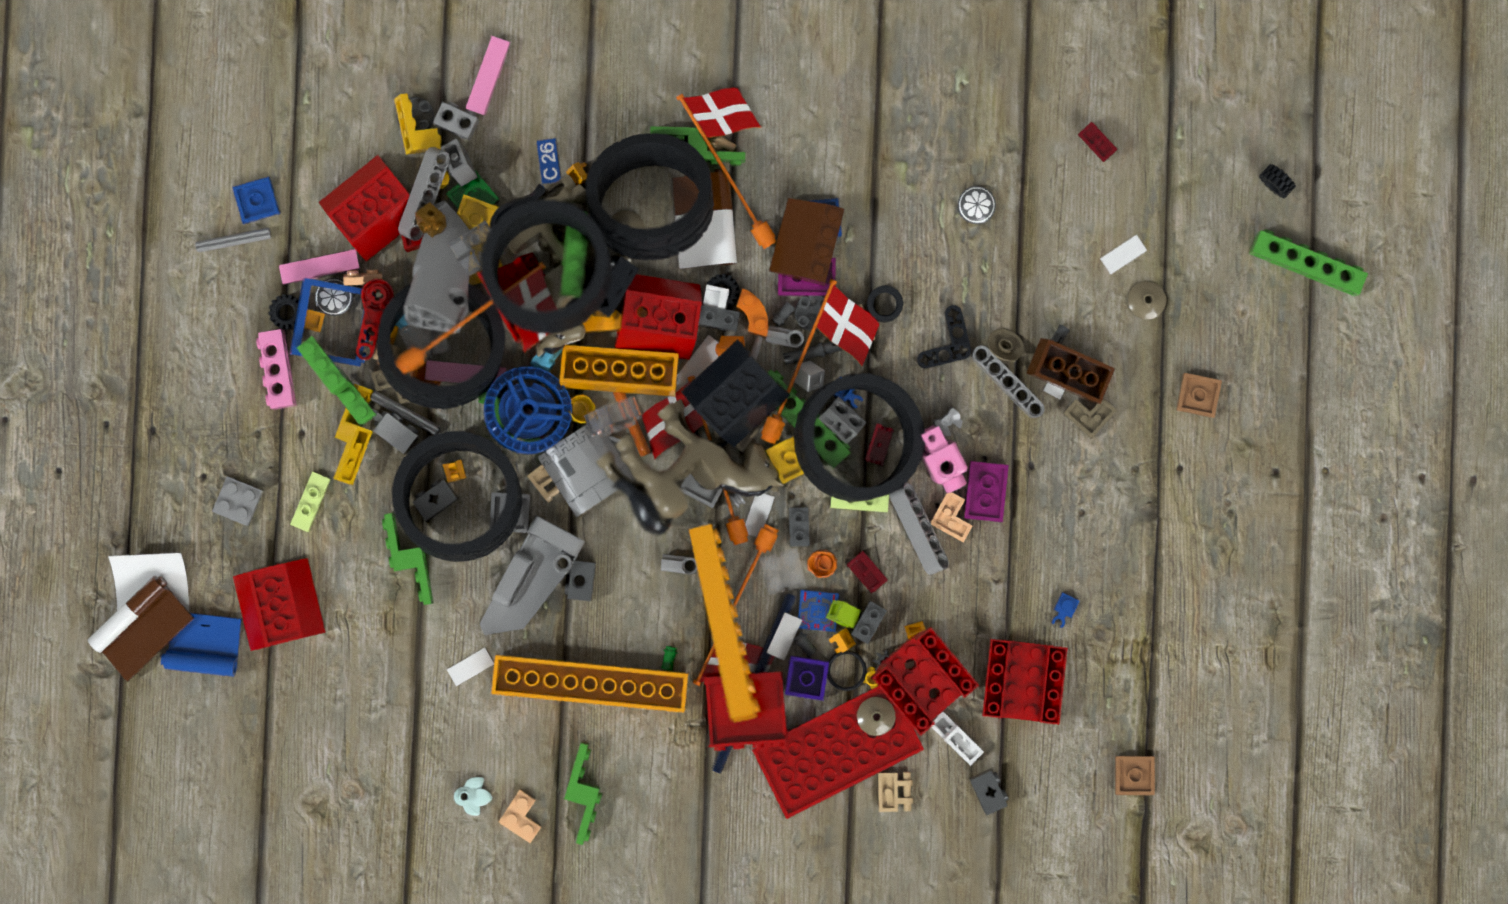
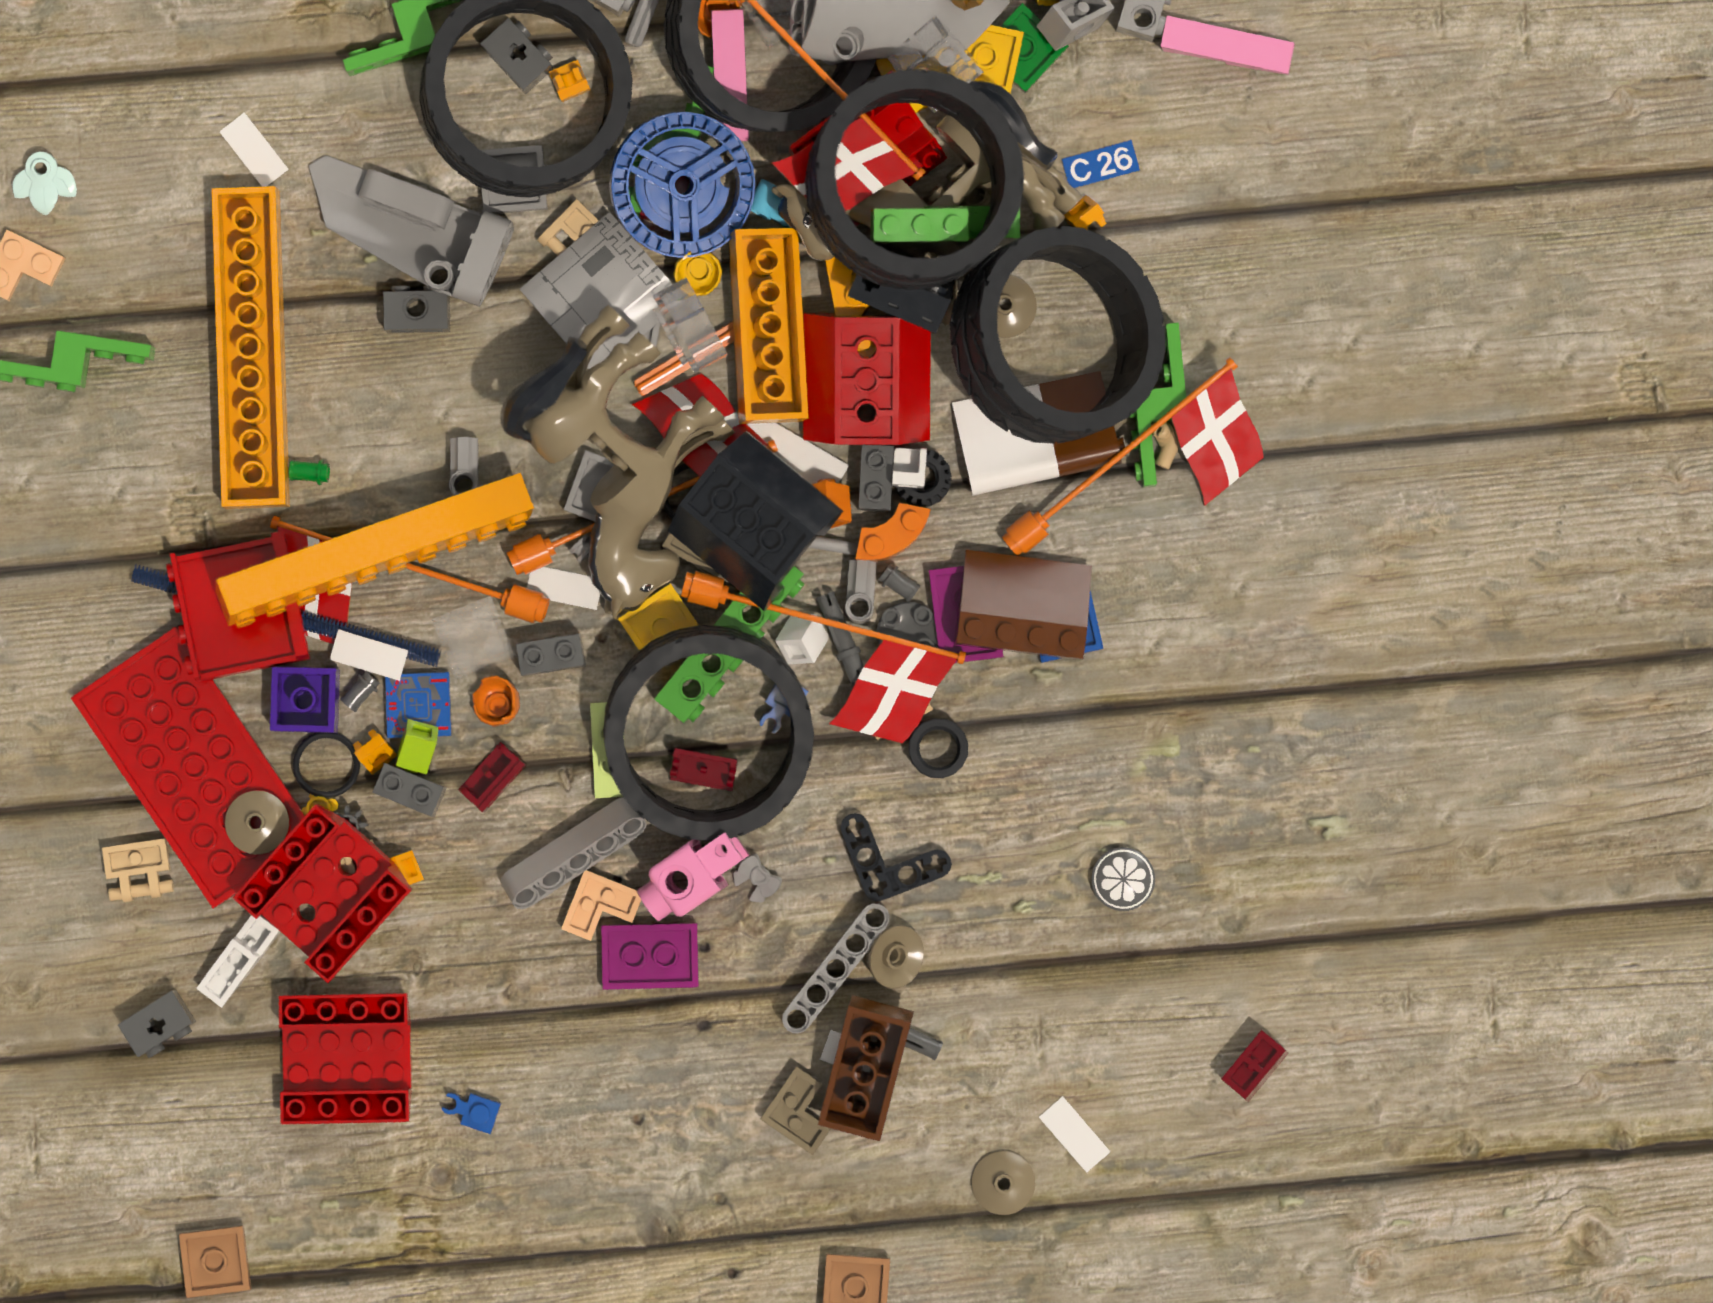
camera: 85 degrees right, 0 degrees up
light grey brick [819,397,866,444] -> none

